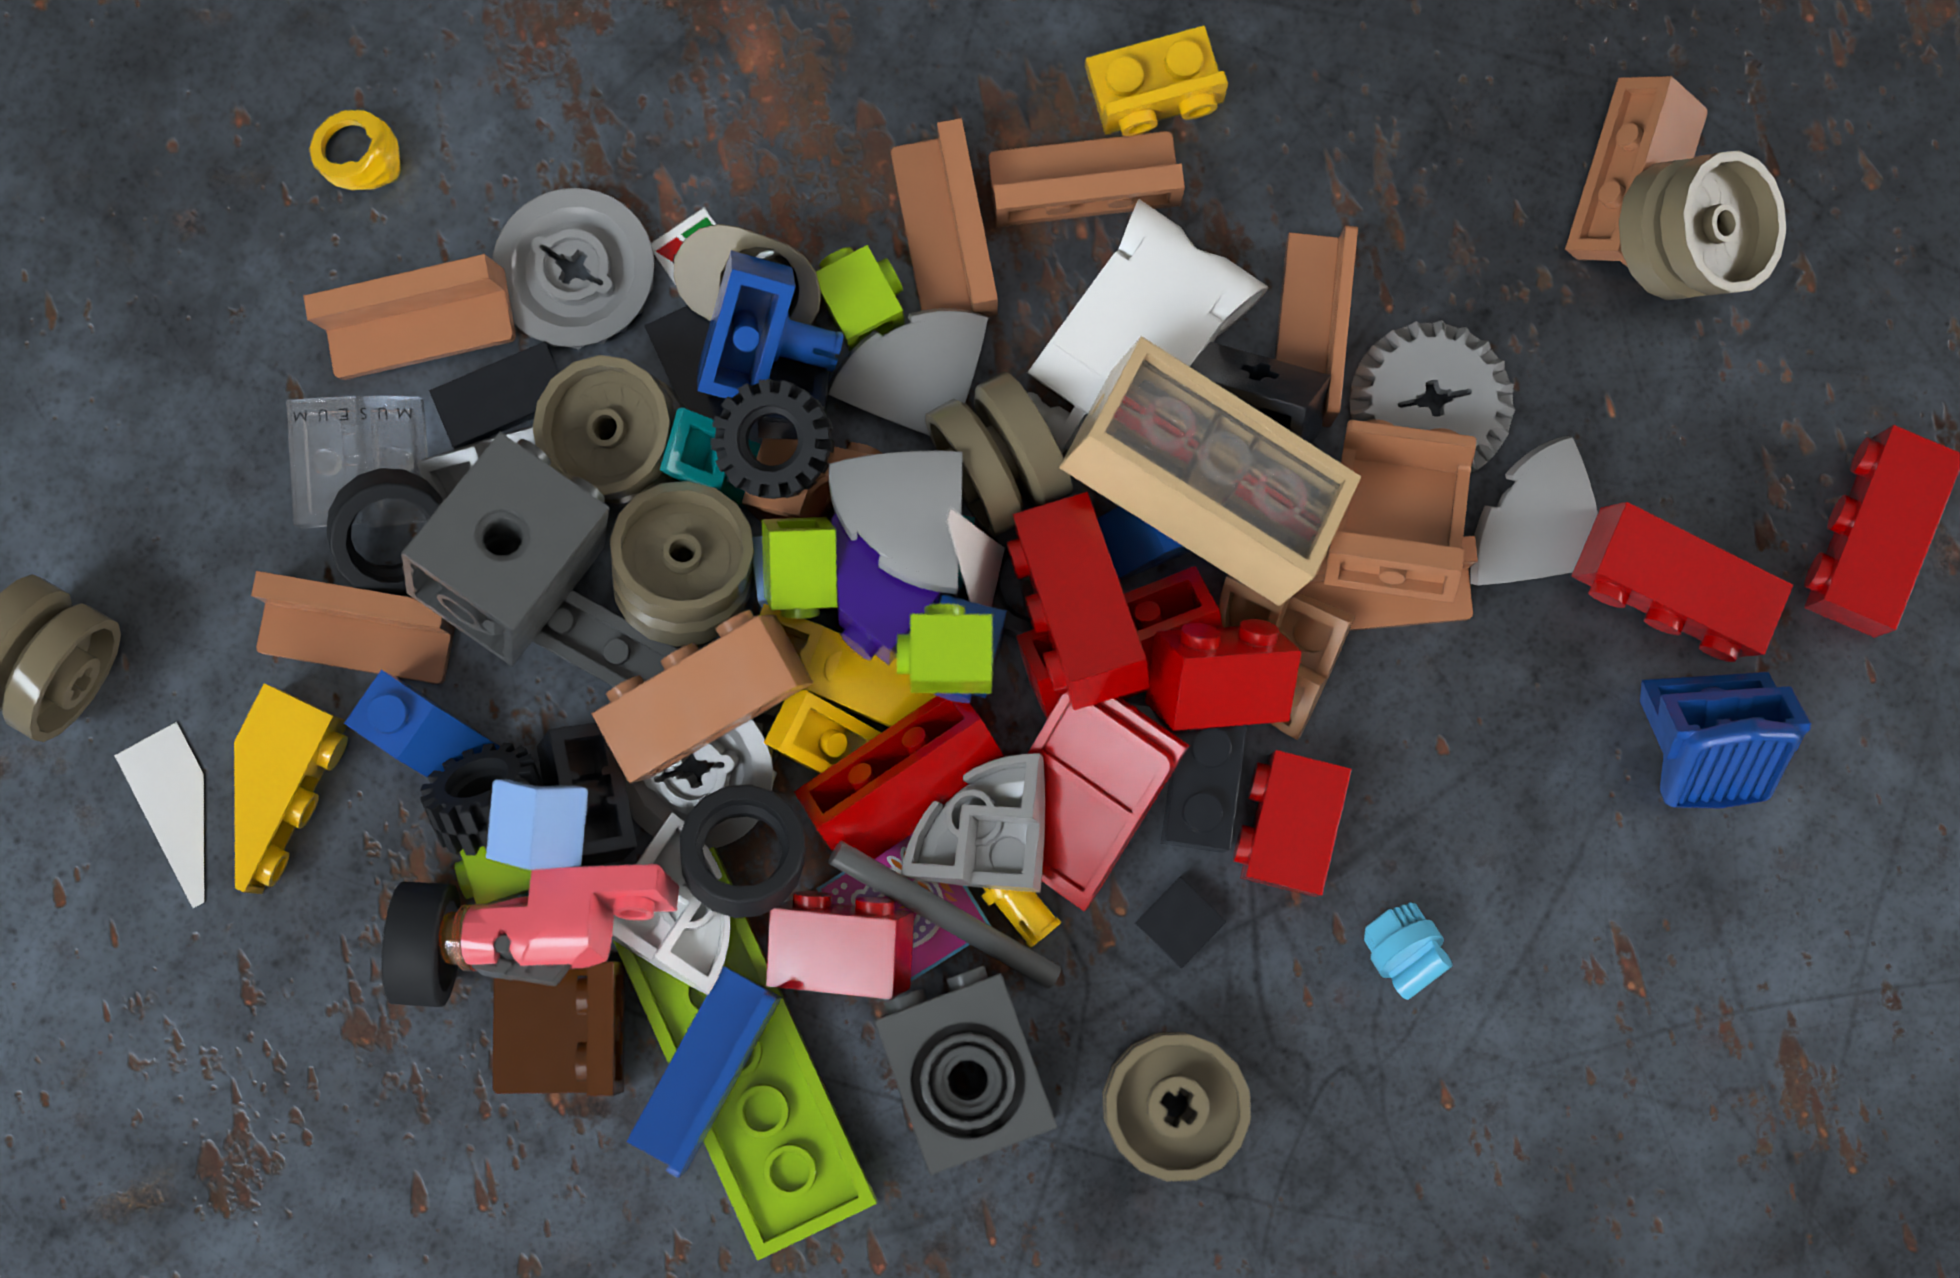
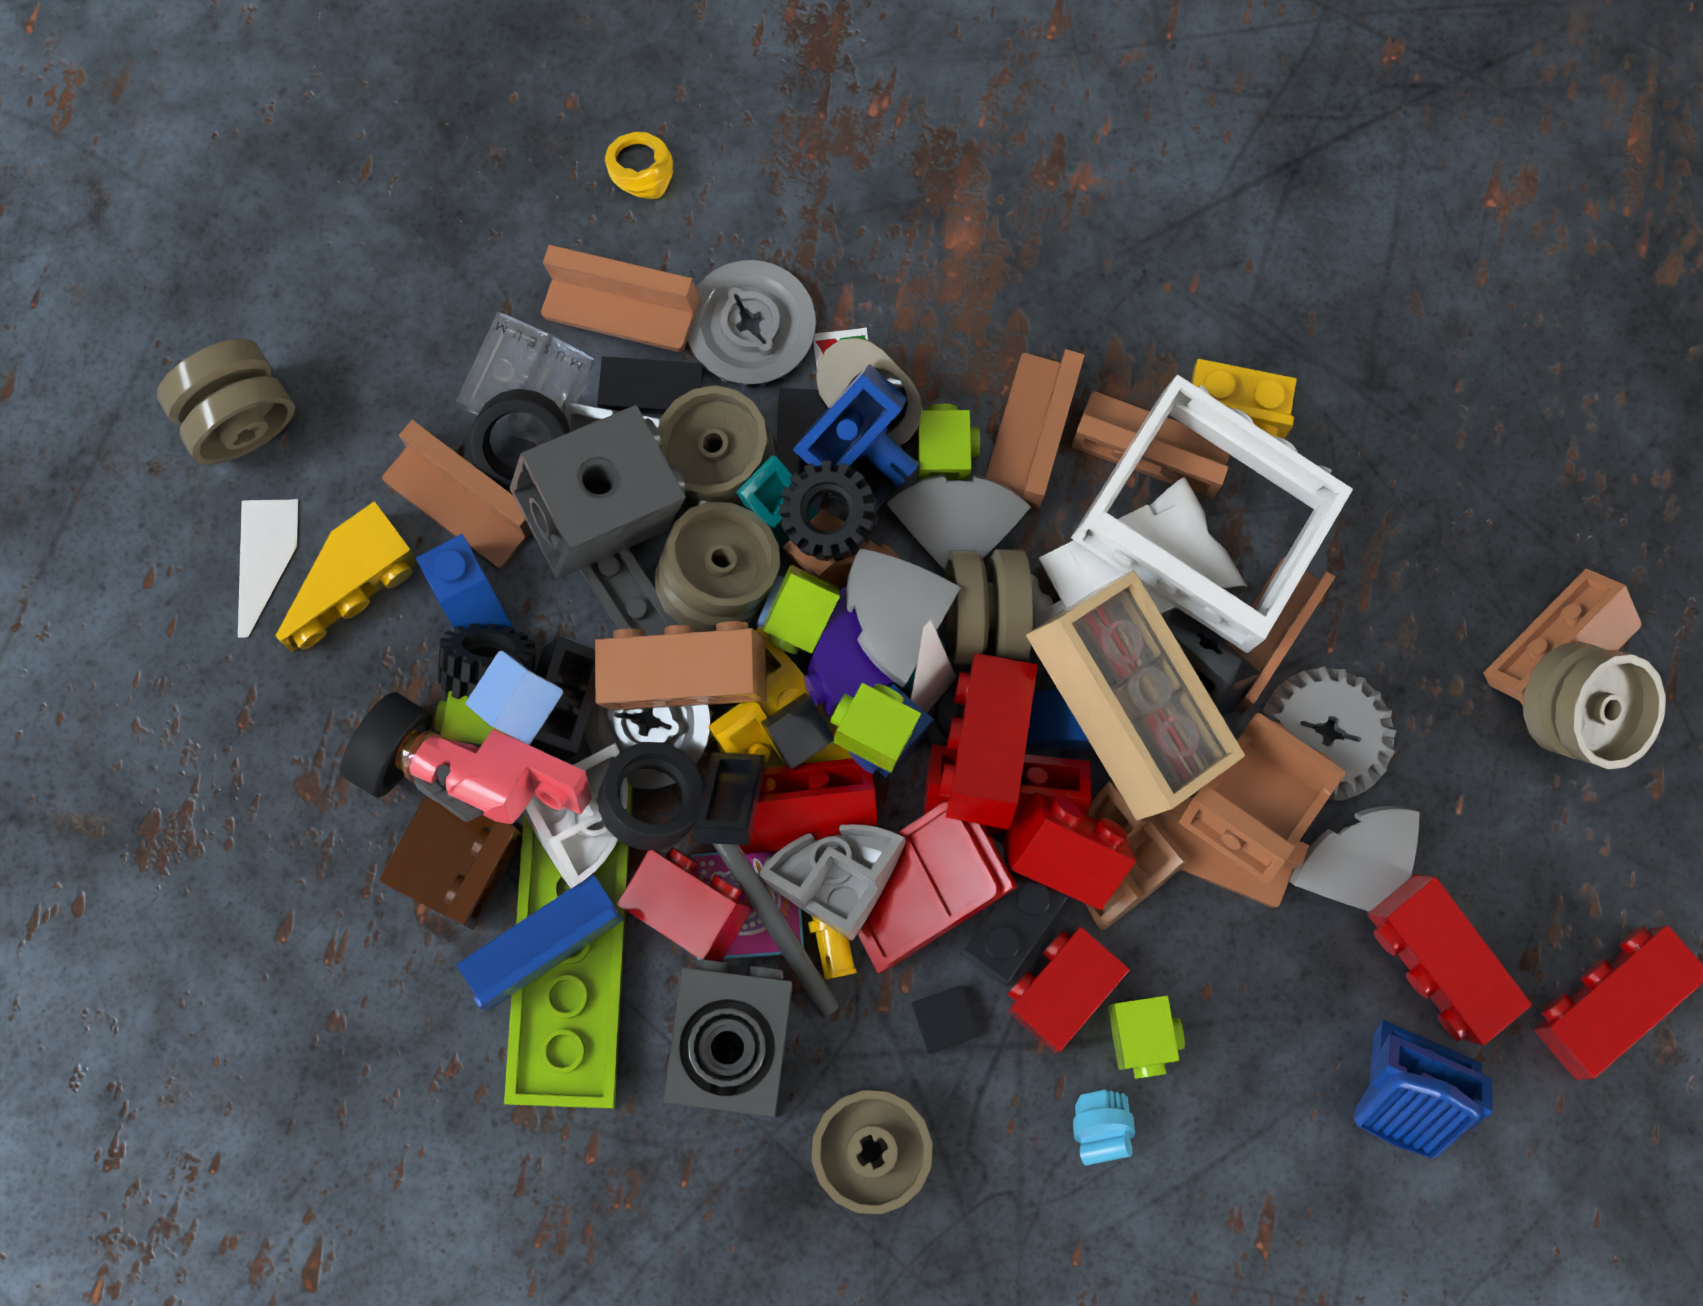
camera: 20 degrees right, 5 degrees down
none -> black tile [693,753,766,845]
none -> black tile [761,693,834,769]
none -> white window [1071,374,1353,653]
none -> lime brick [1108,995,1185,1079]

